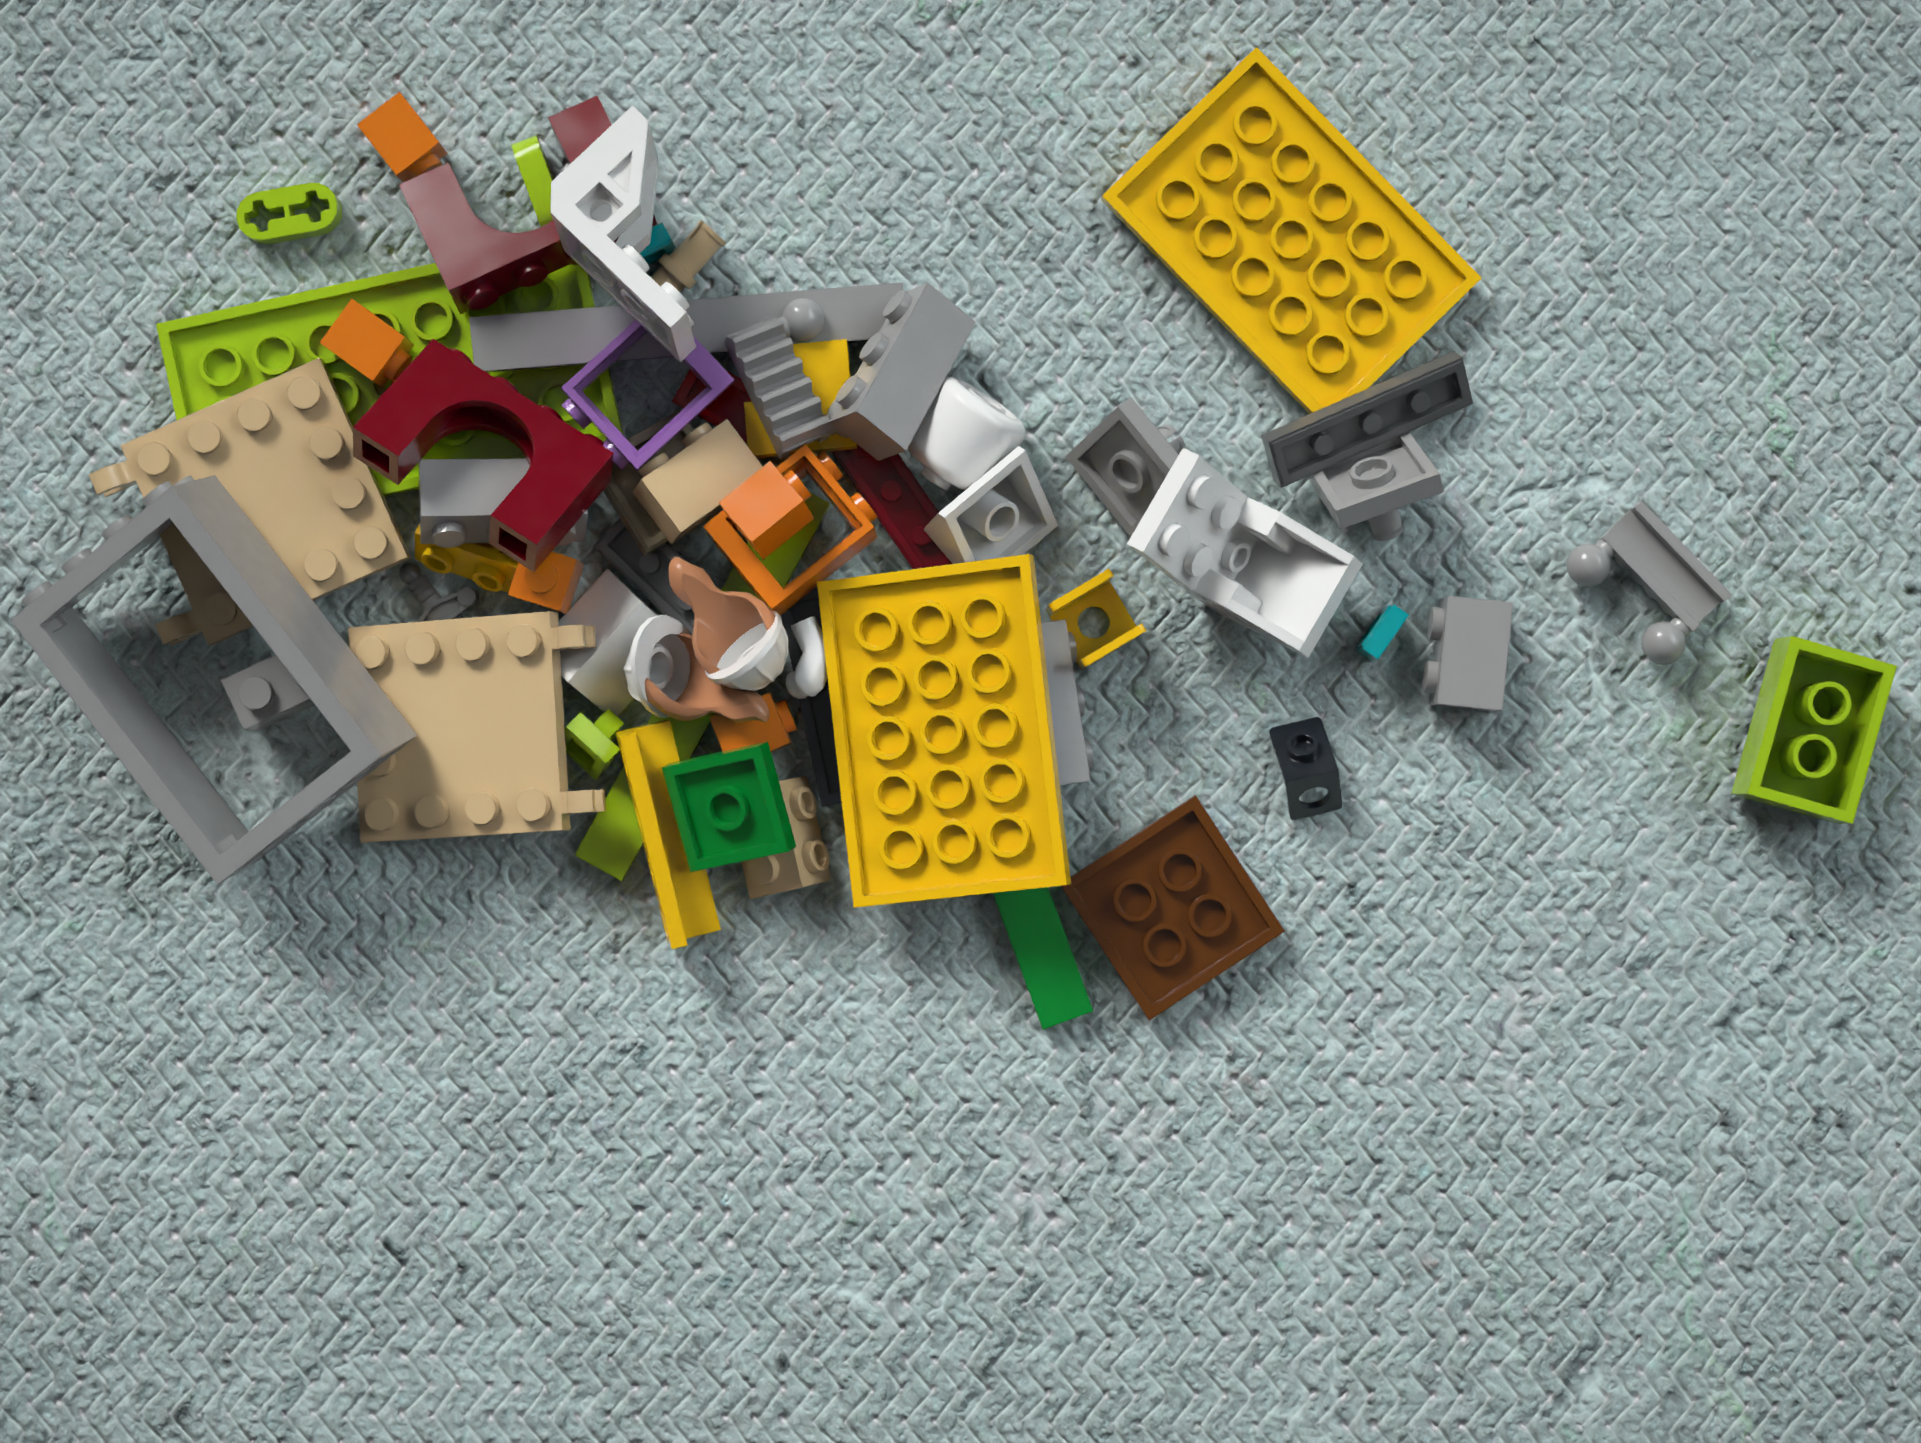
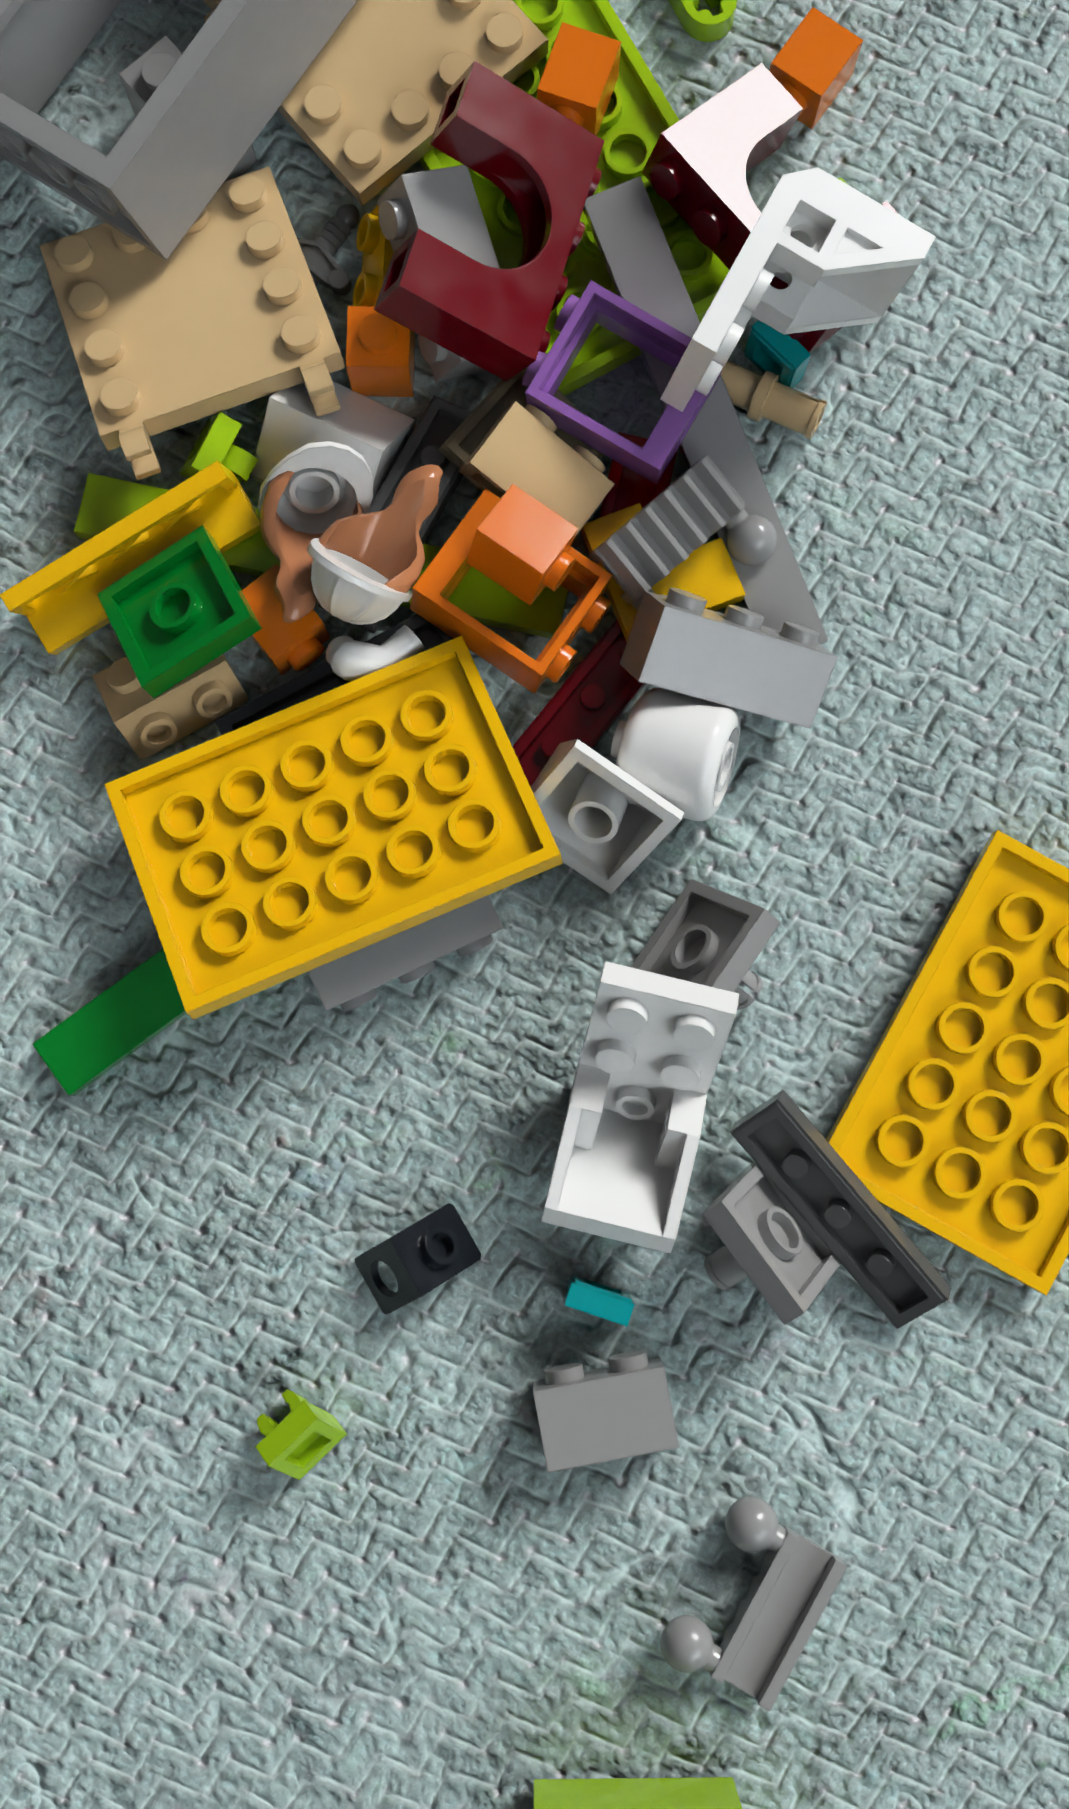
camera: 75 degrees right, 5 degrees down
yellow piece [1045,568,1147,671] -> none
reddish brown plate [1061,795,1285,1021] -> none
none -> lime tile [255,1389,347,1480]

